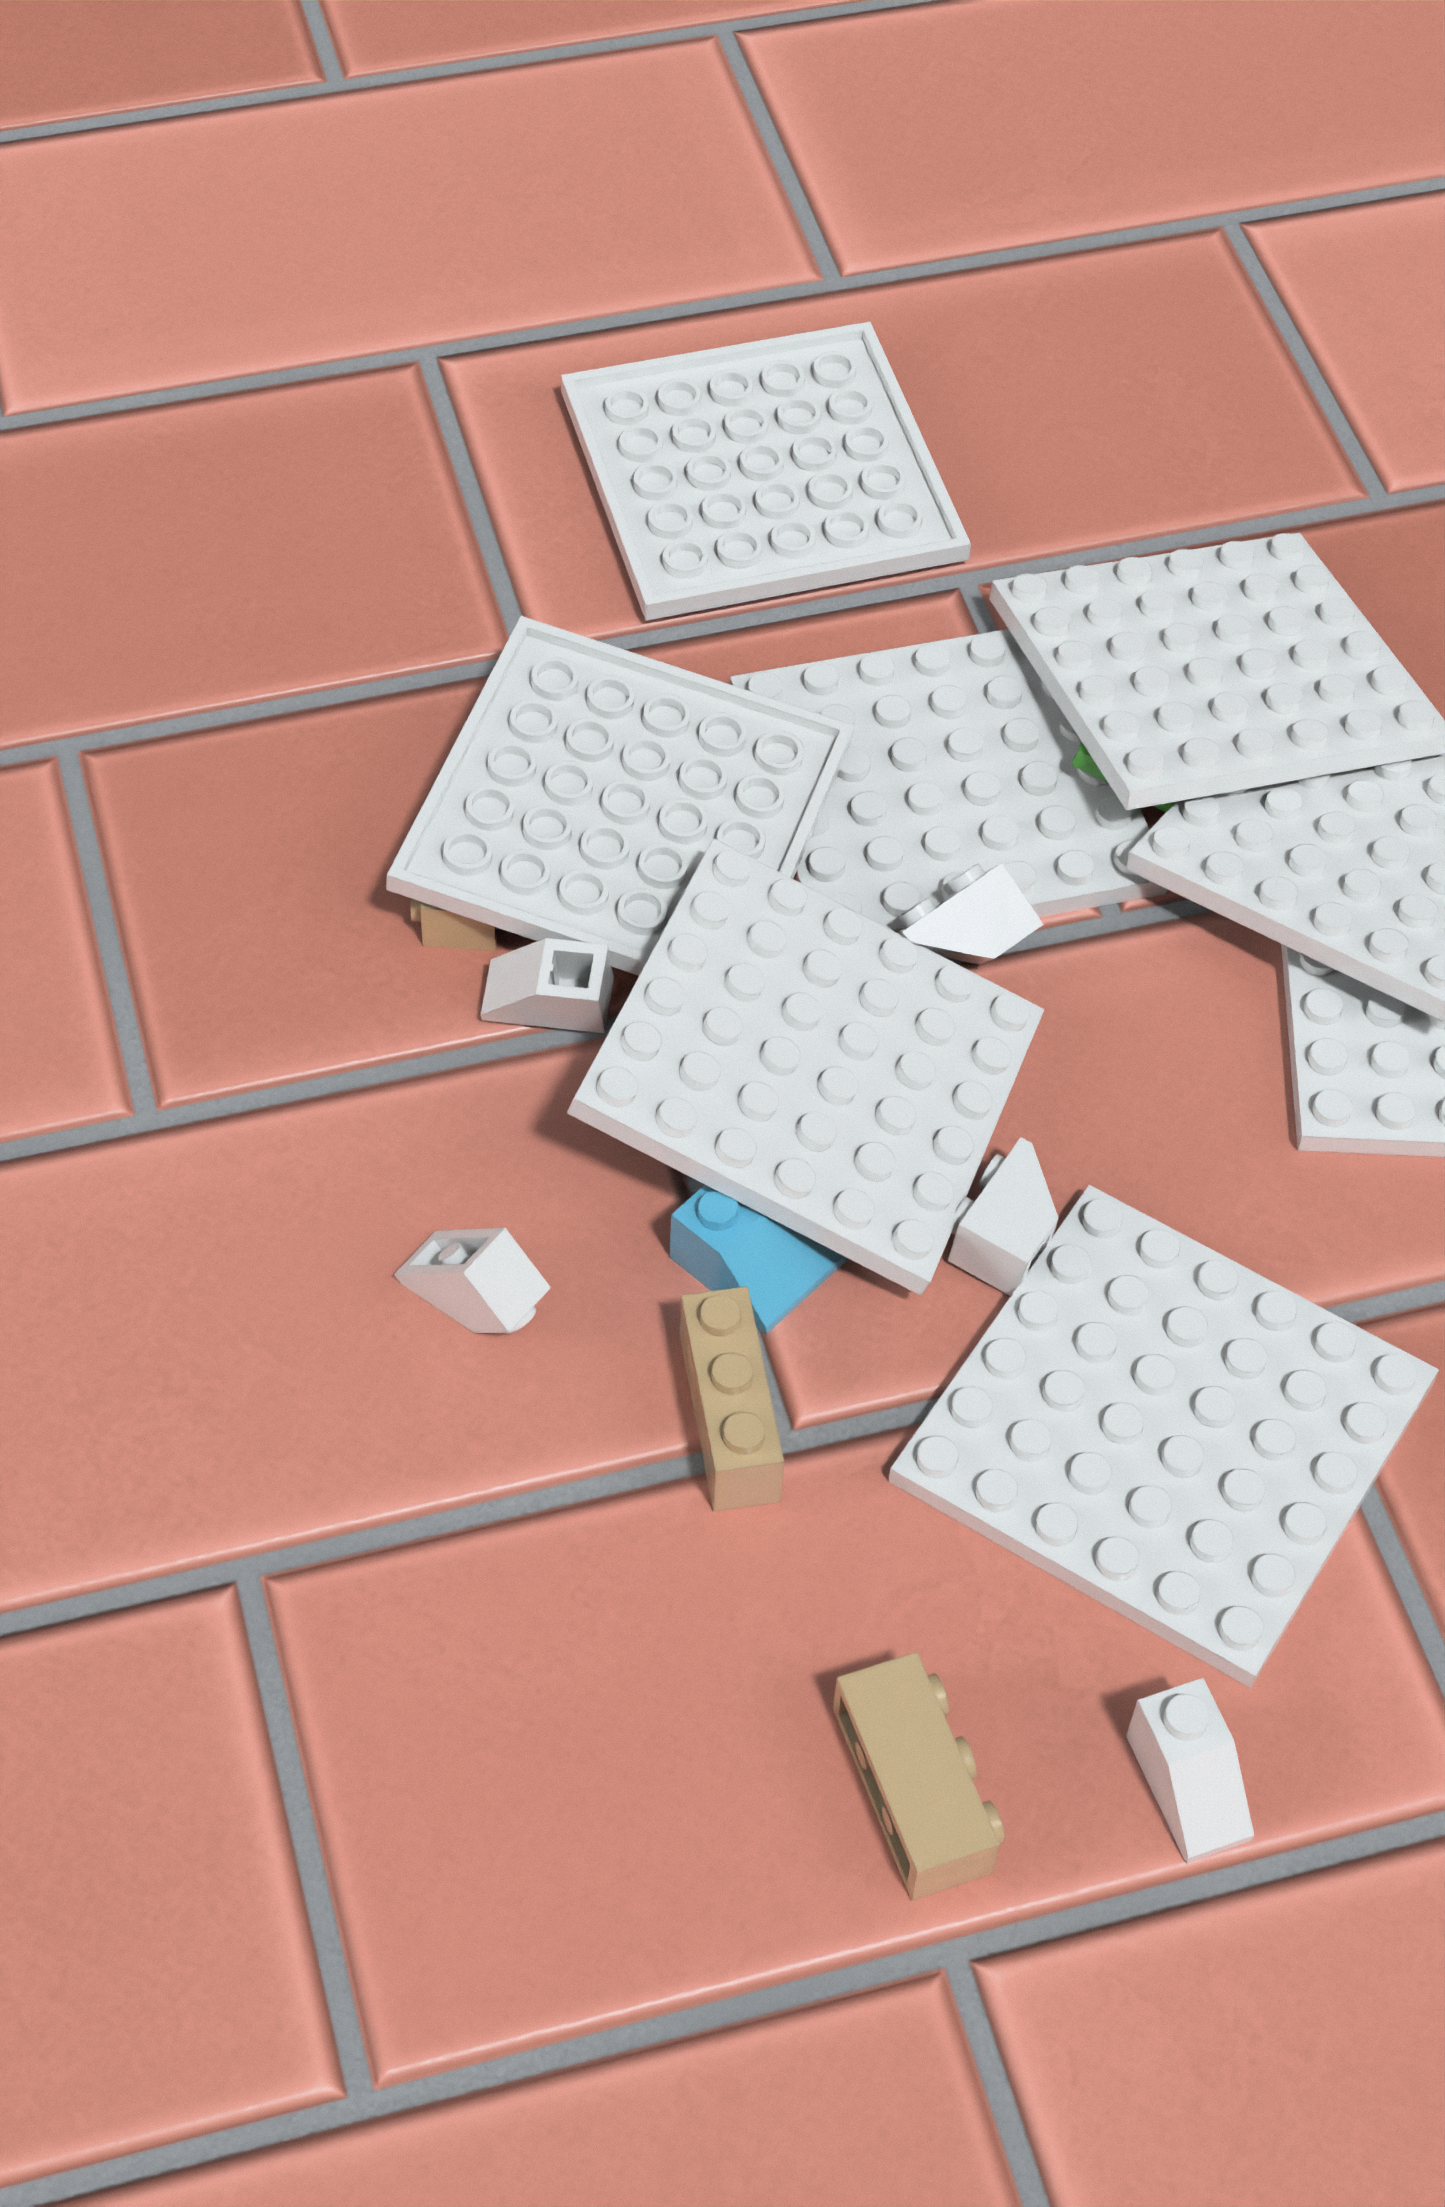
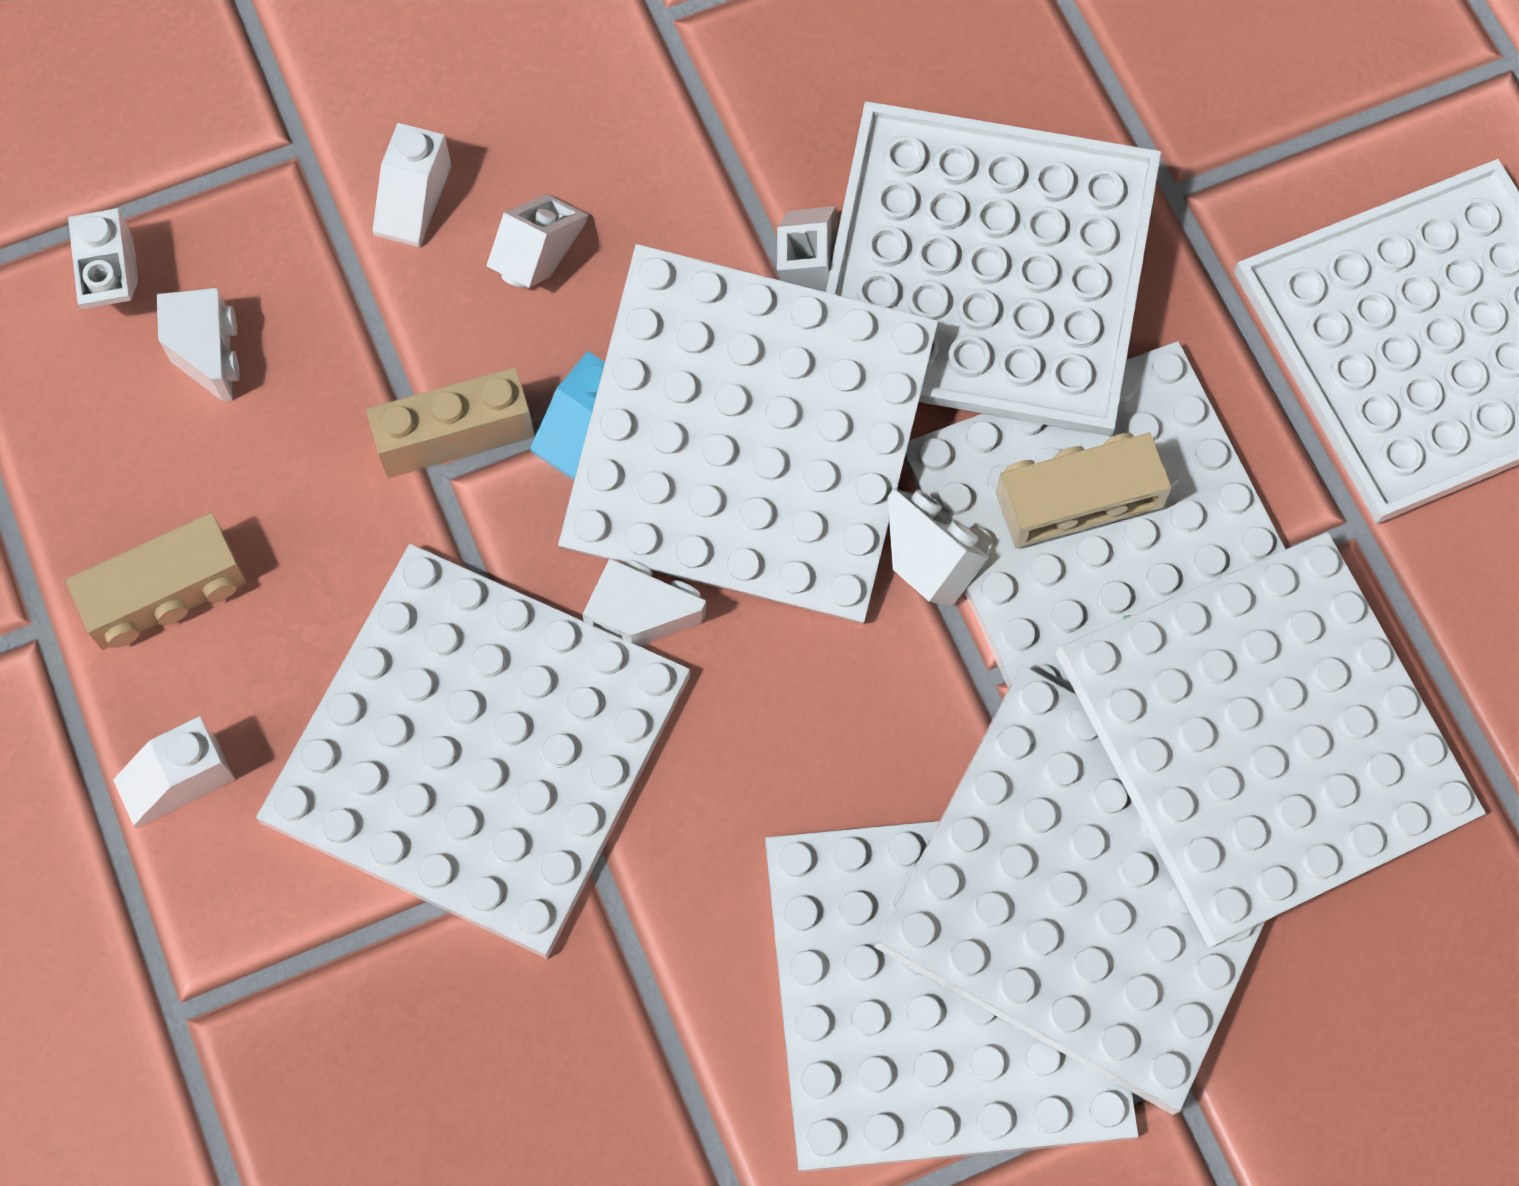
camera: 85 degrees right, 15 degrees up
none -> white slope [68,208,139,310]
none -> white slope [157,288,240,401]
none -> white slope [372,123,452,247]
none -> tan brick [996,432,1172,549]

